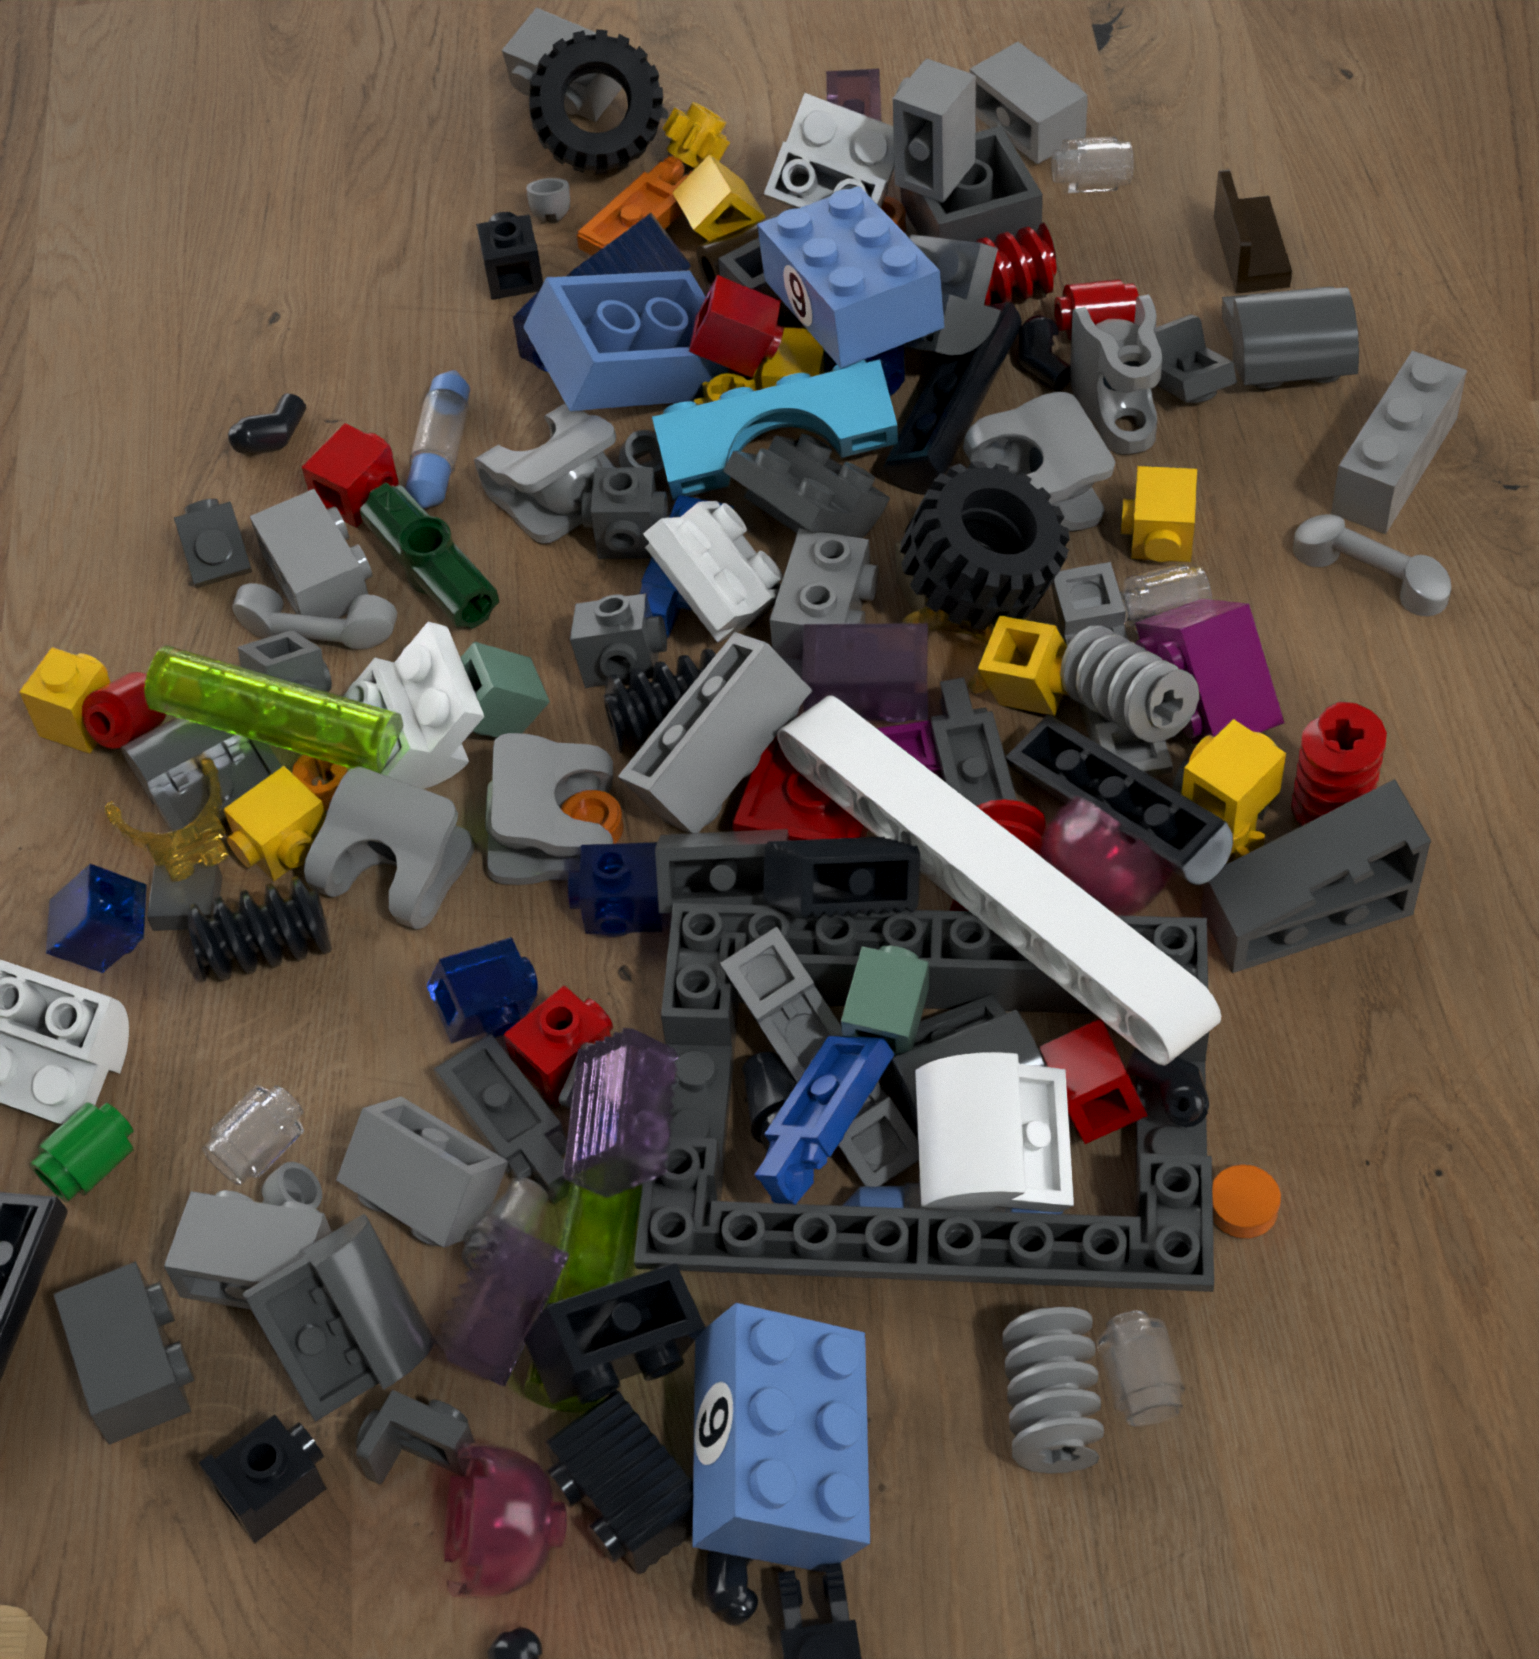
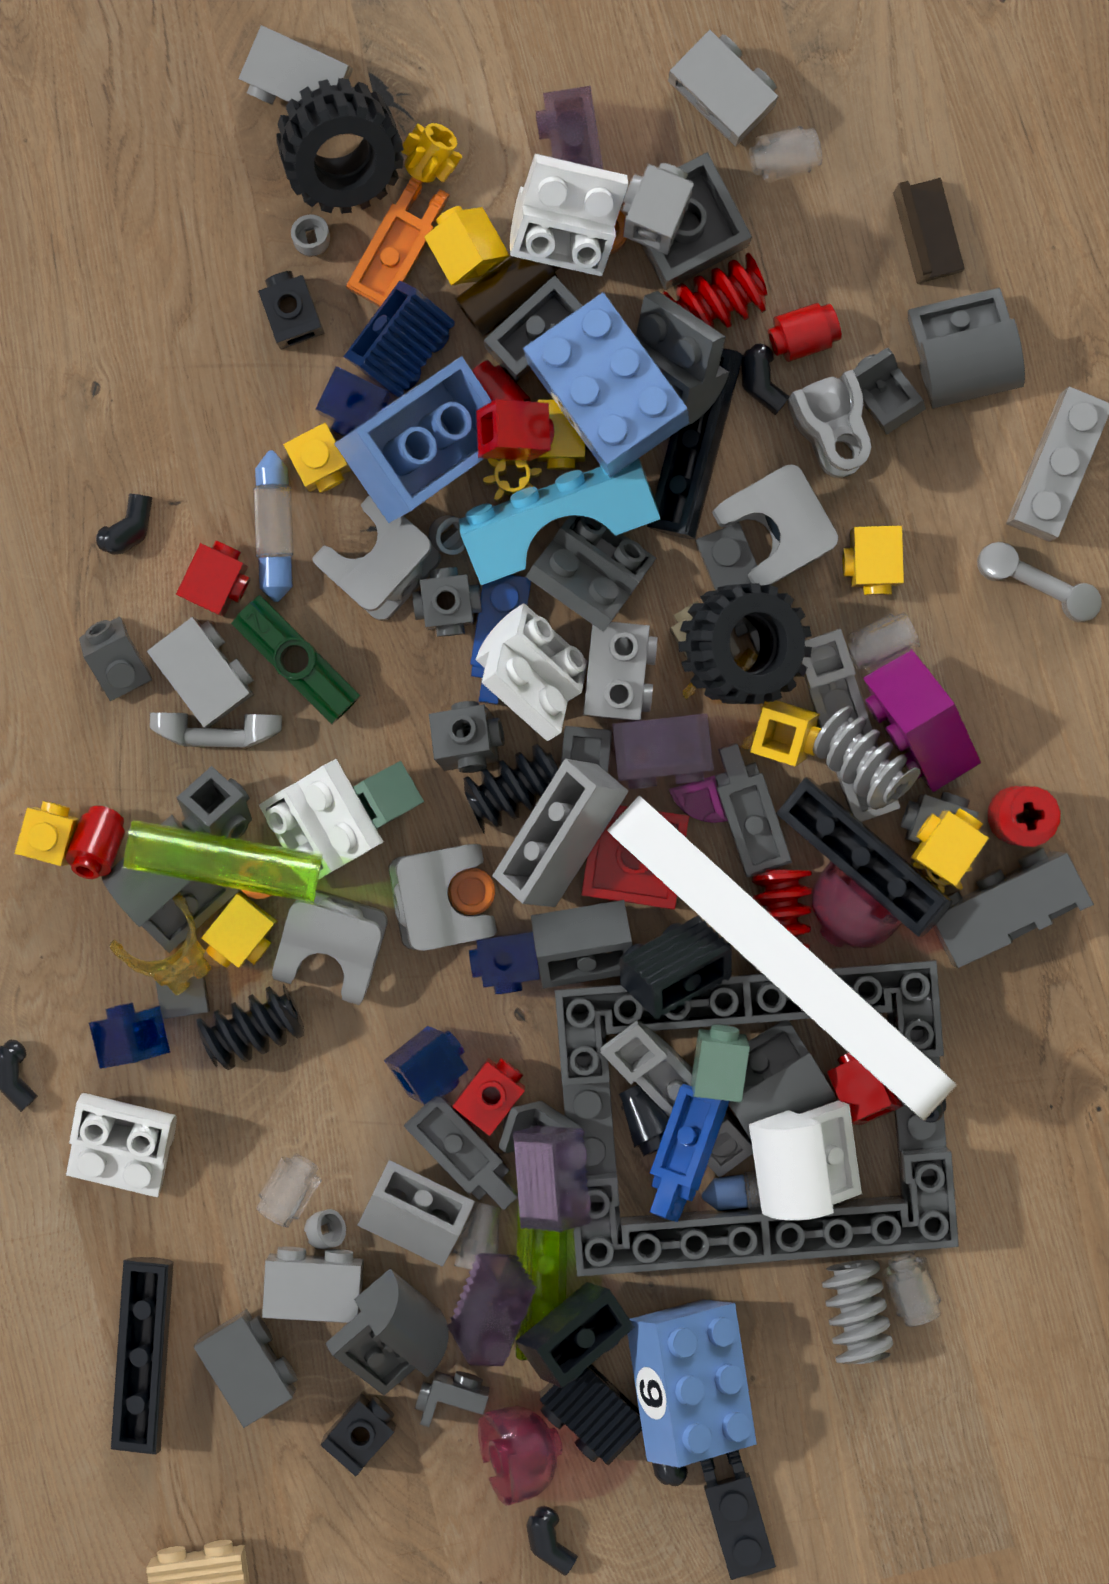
camera: 10 degrees left, 35 degrees up
green brick [30,1102,134,1203] -> none
orange tile [1212,1165,1281,1238] -> none
none -> yellow brick [283,422,351,493]

